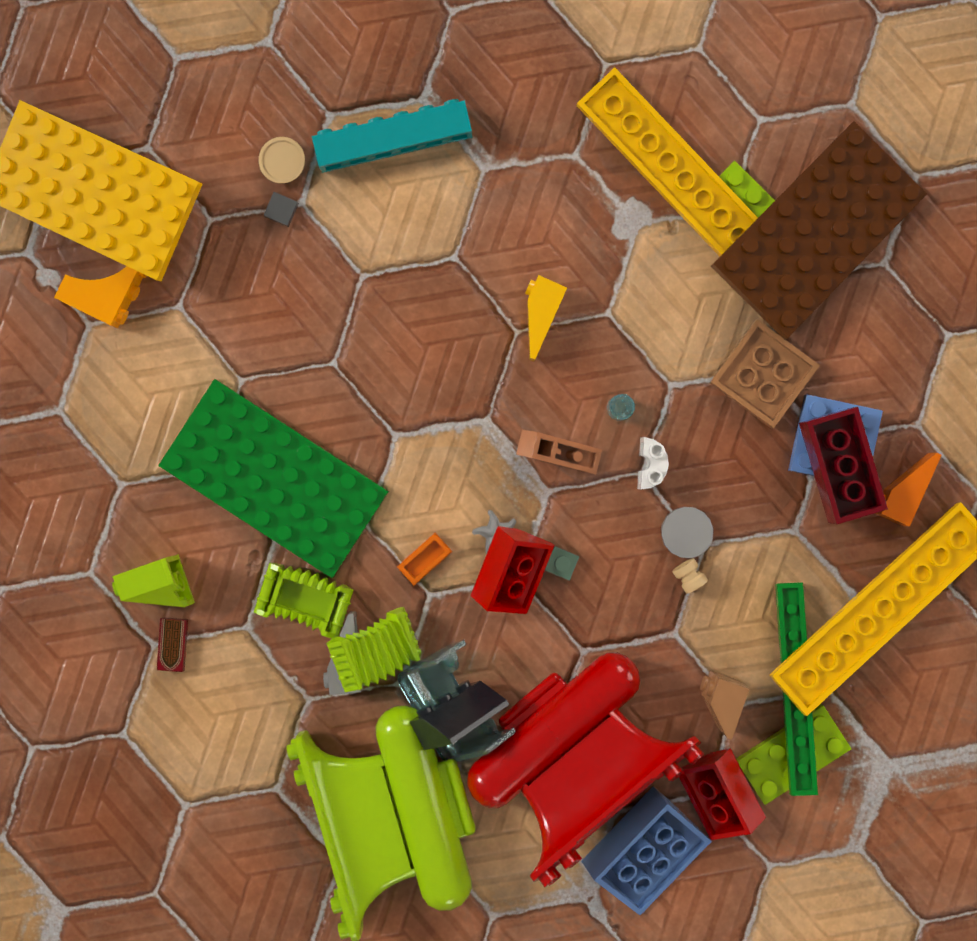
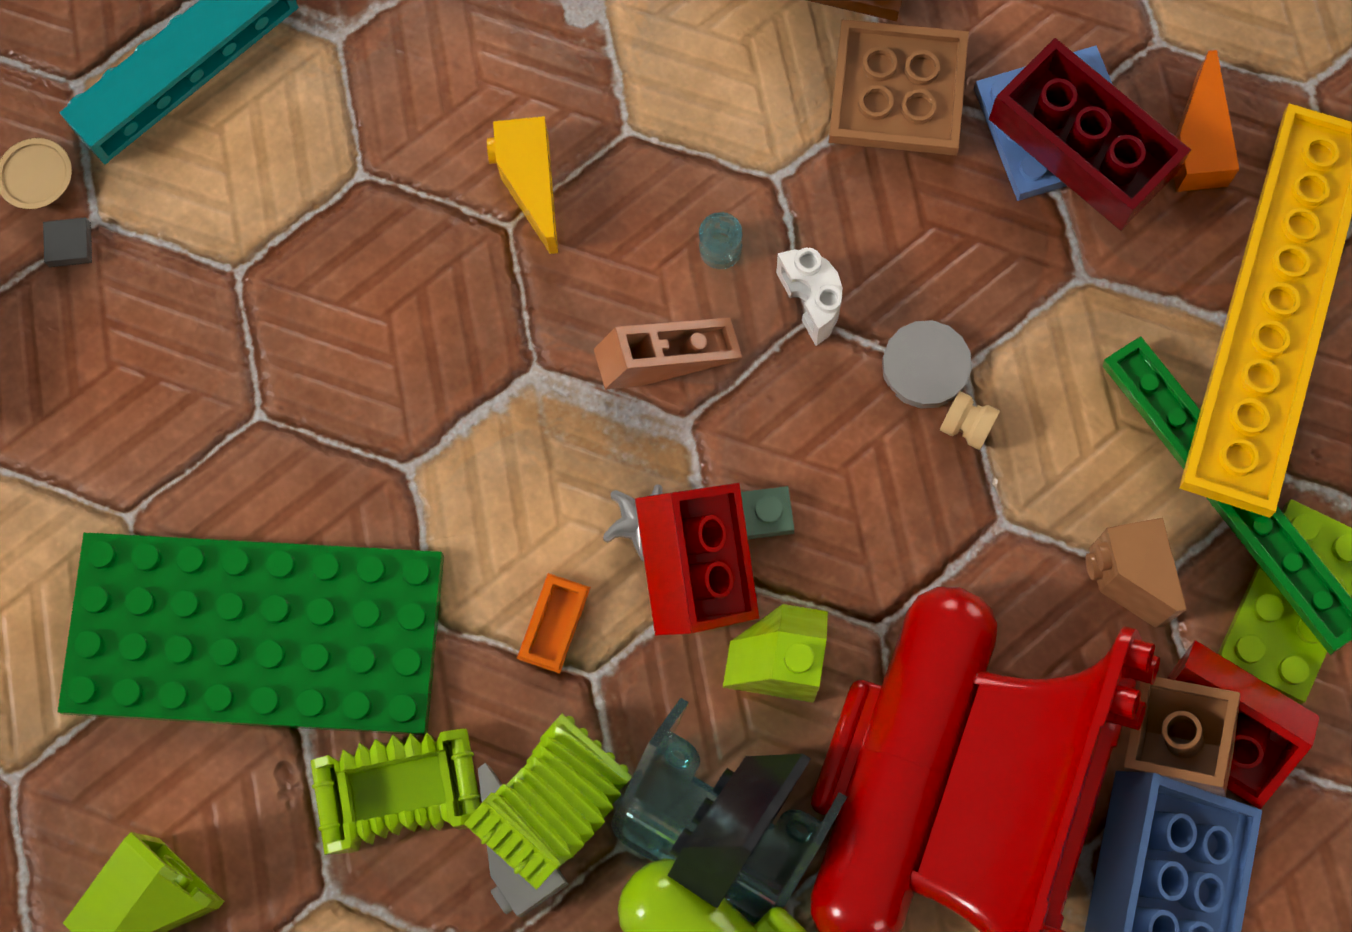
camera: 20 degrees left, 15 degrees down
none -> lime slope [723,604,828,703]
none -> medium nougat slope [1124,677,1241,797]

